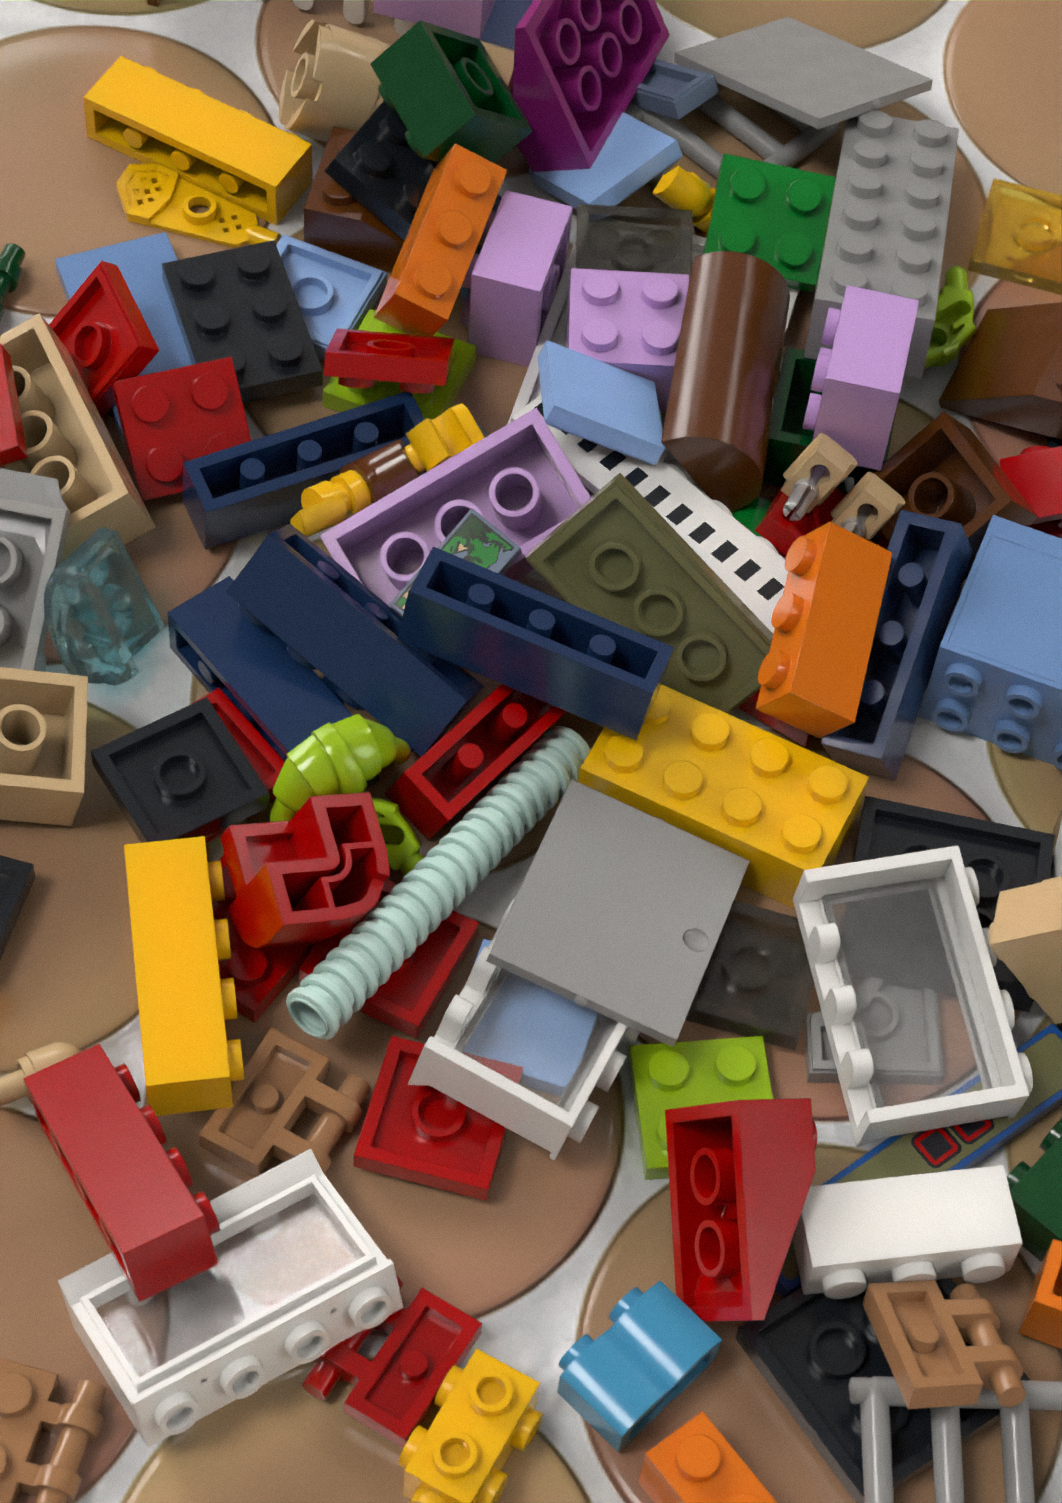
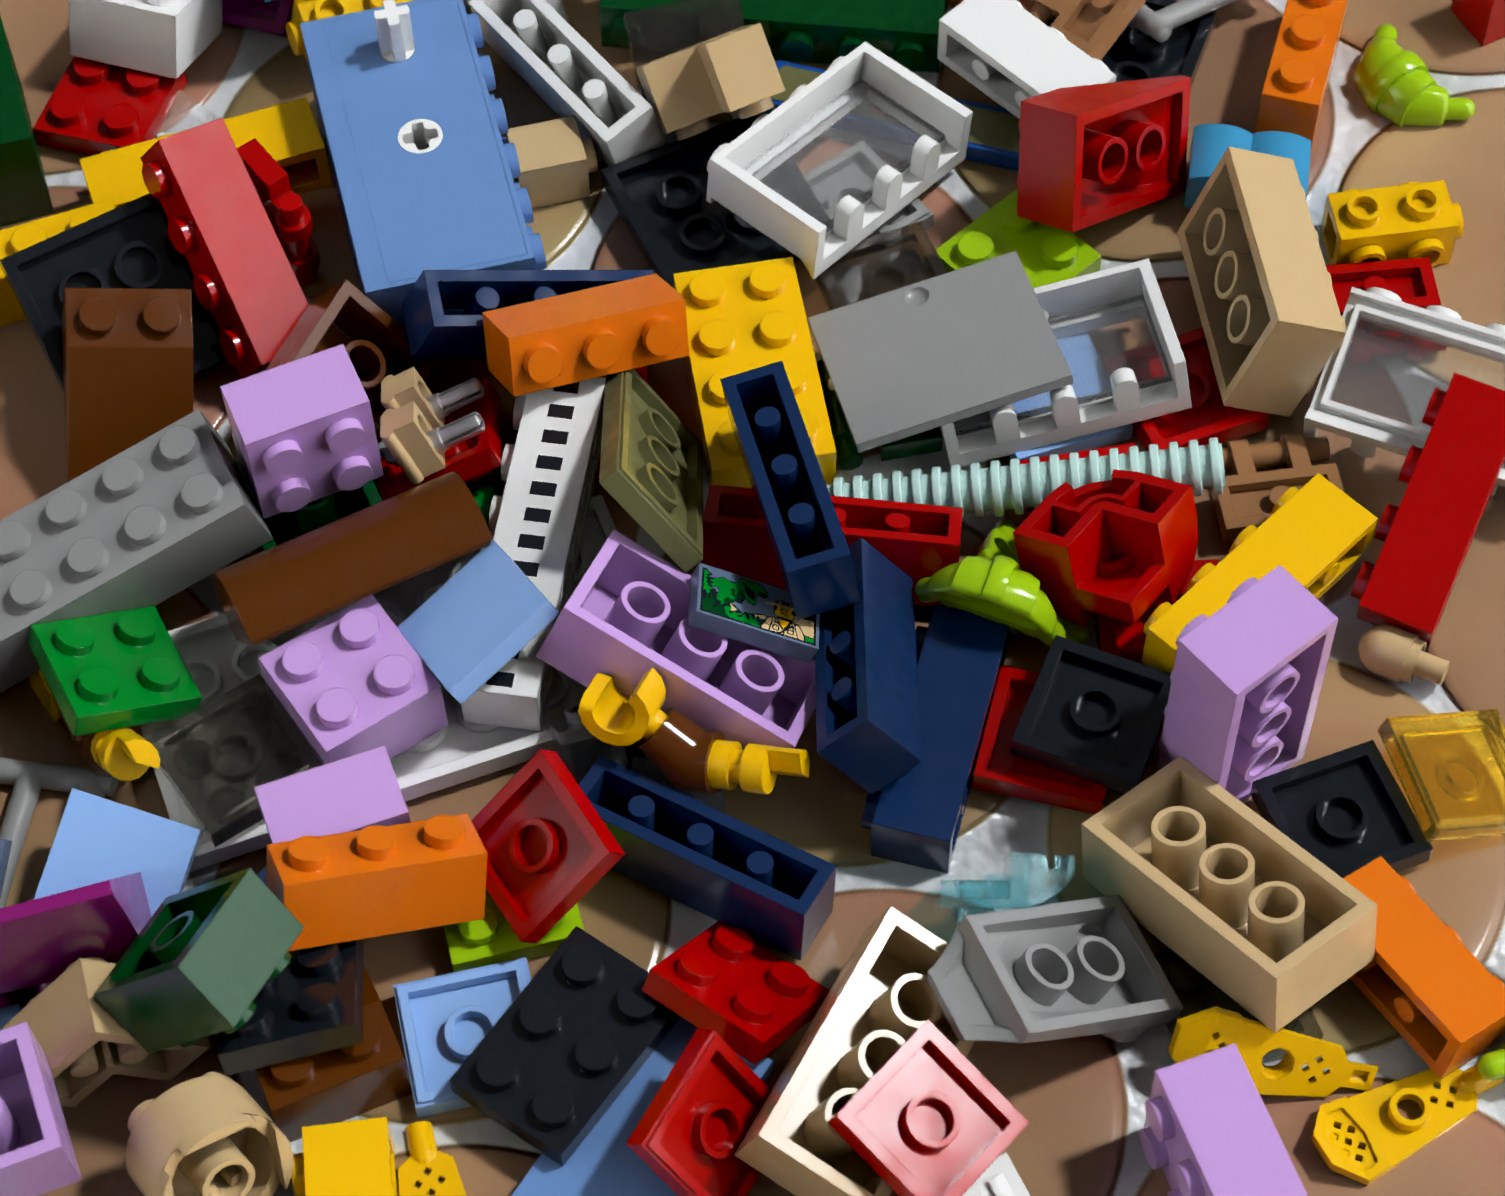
camera: 120 degrees left, 0 degrees up
none -> lavender brick [1155,565,1339,803]
none -> tan brick [1177,146,1346,417]

